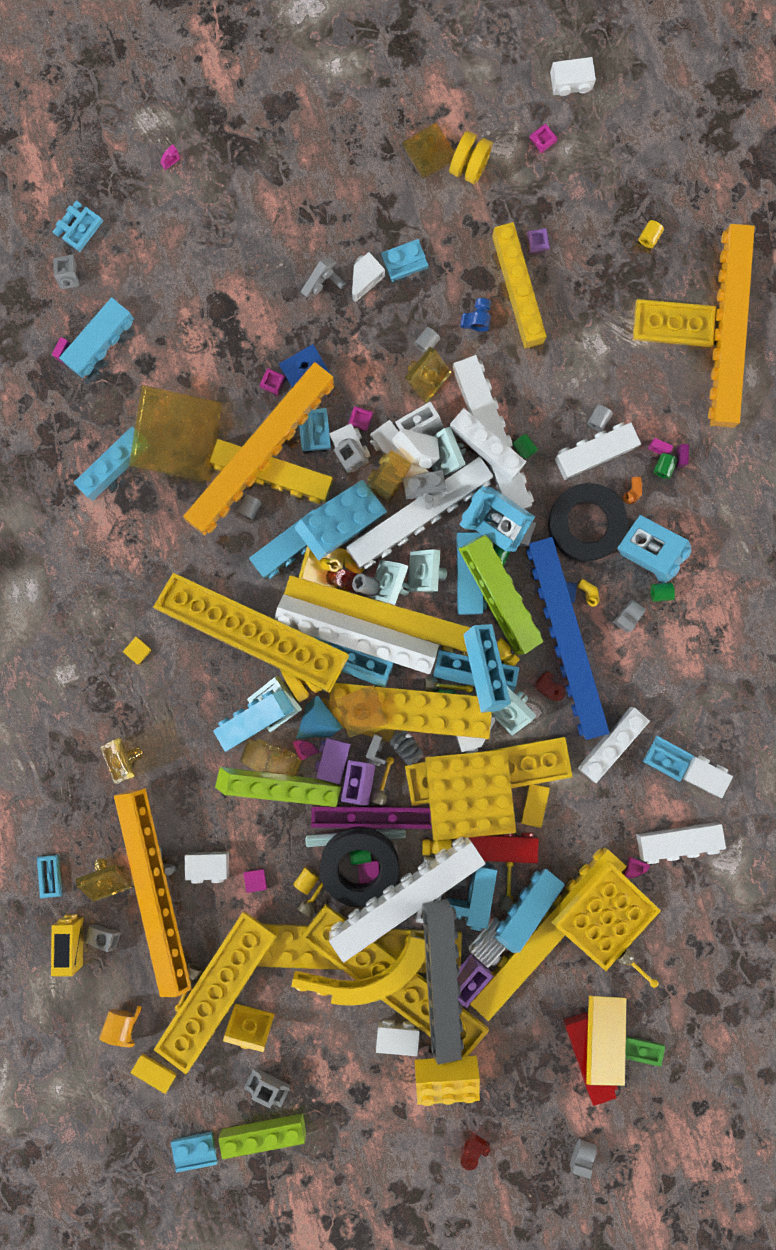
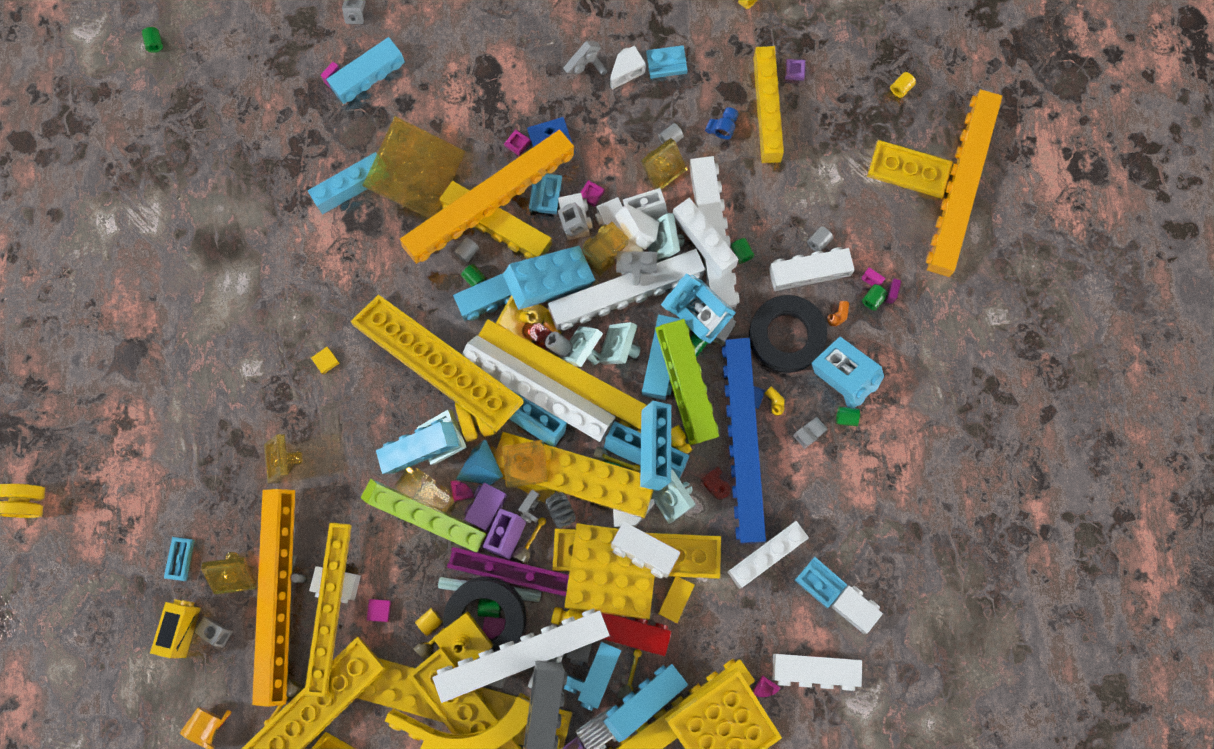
camera: 15 degrees right, 10 degrees down
none -> yellow tile [304,523,352,698]
none -> yellow tile [433,611,493,667]
none -> green gear [461,264,487,287]
none -> white brick [611,522,680,578]

